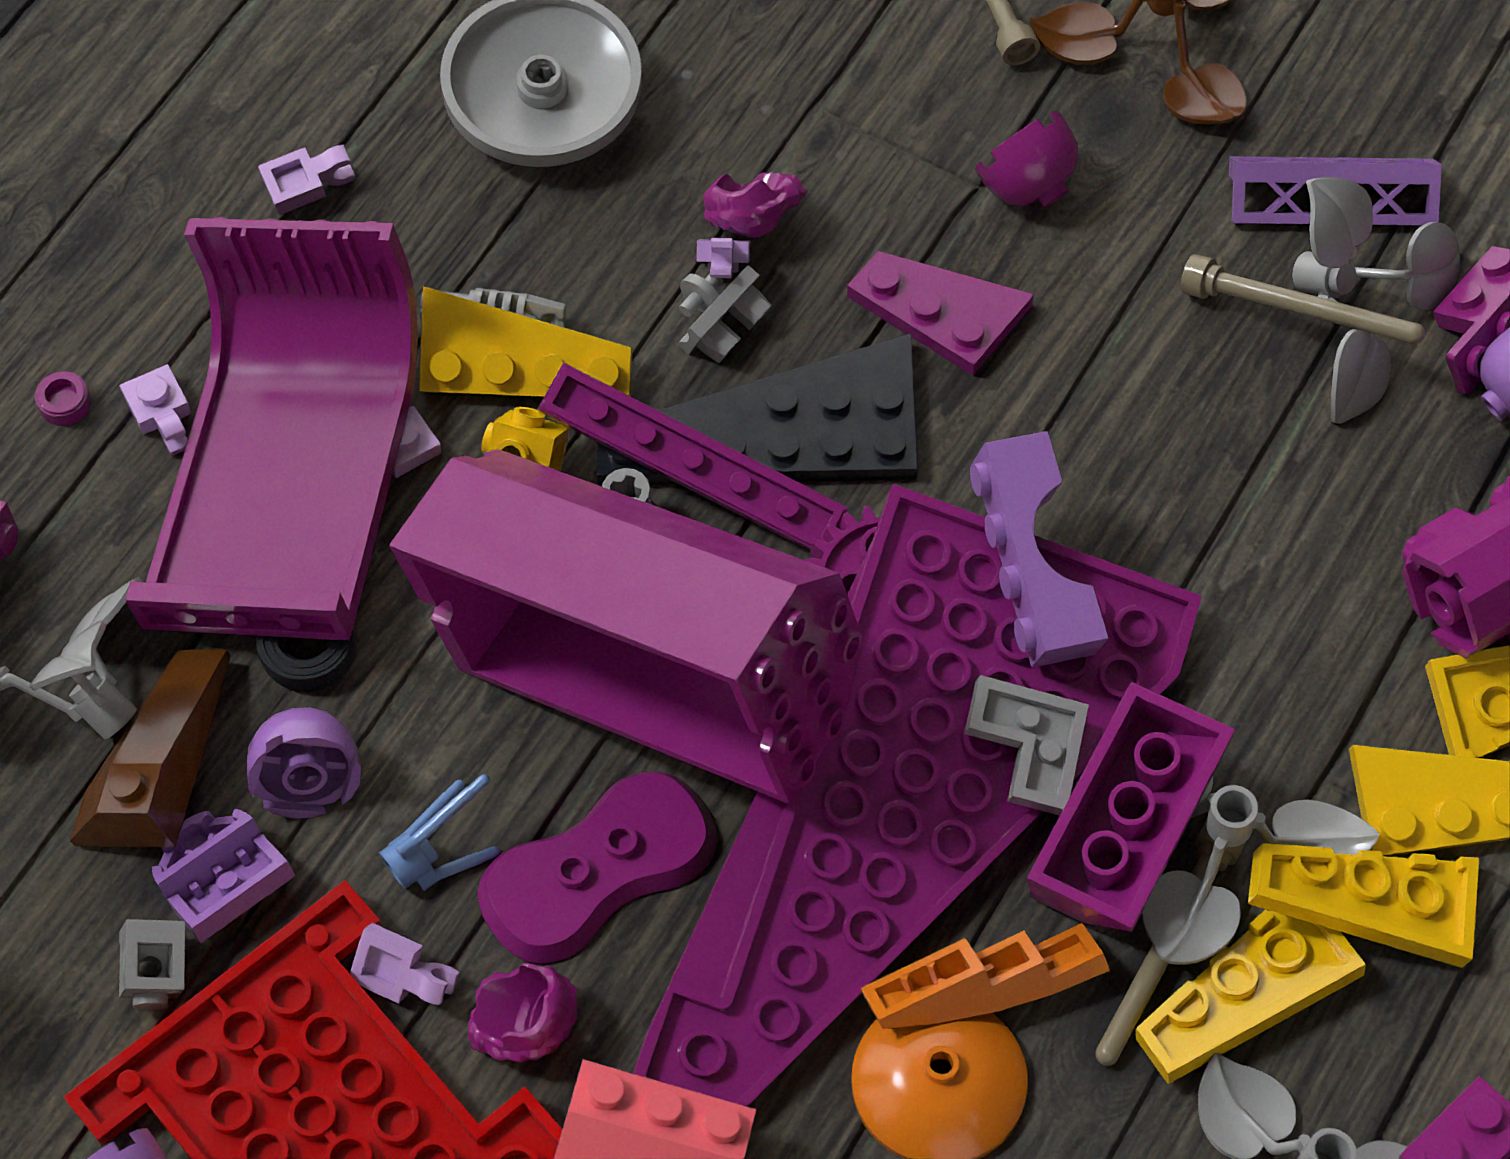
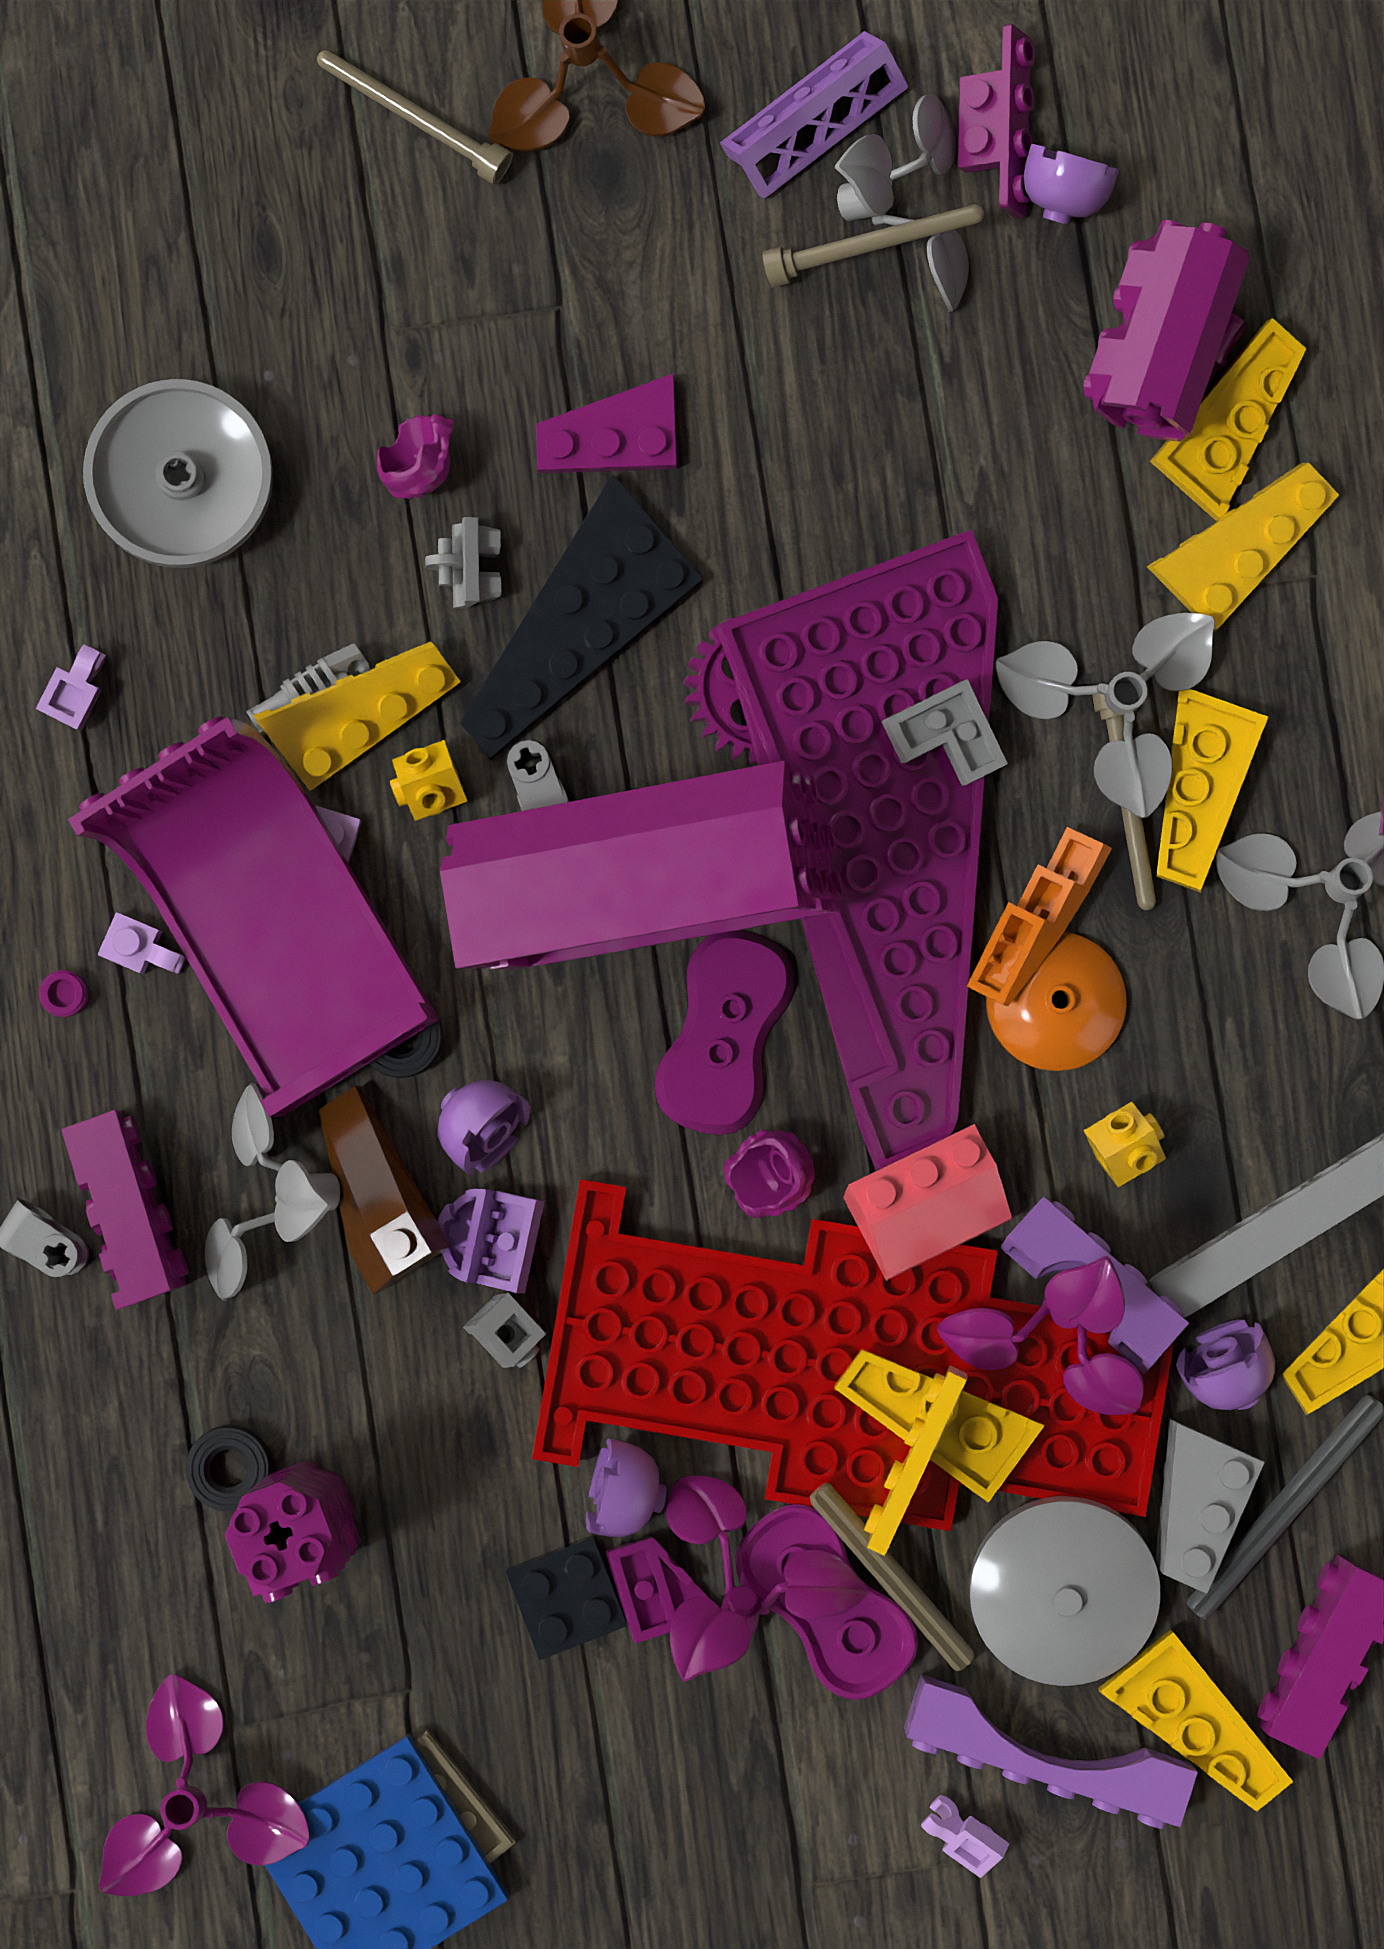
camera: 40 degrees left, 25 degrees up
lavender plate [350,923,459,1005] -> none
medium blue plant [379,774,500,891] -> none
magenta tile [538,362,848,551] -> none
lavender plate [696,238,751,278] -> none
medium lavender arch [970,431,1108,668] -> none
magenta cylinder [974,111,1079,208] -> none
magenta slope [1027,682,1235,931] -> none
yellow wing [1248,843,1479,968] -> none

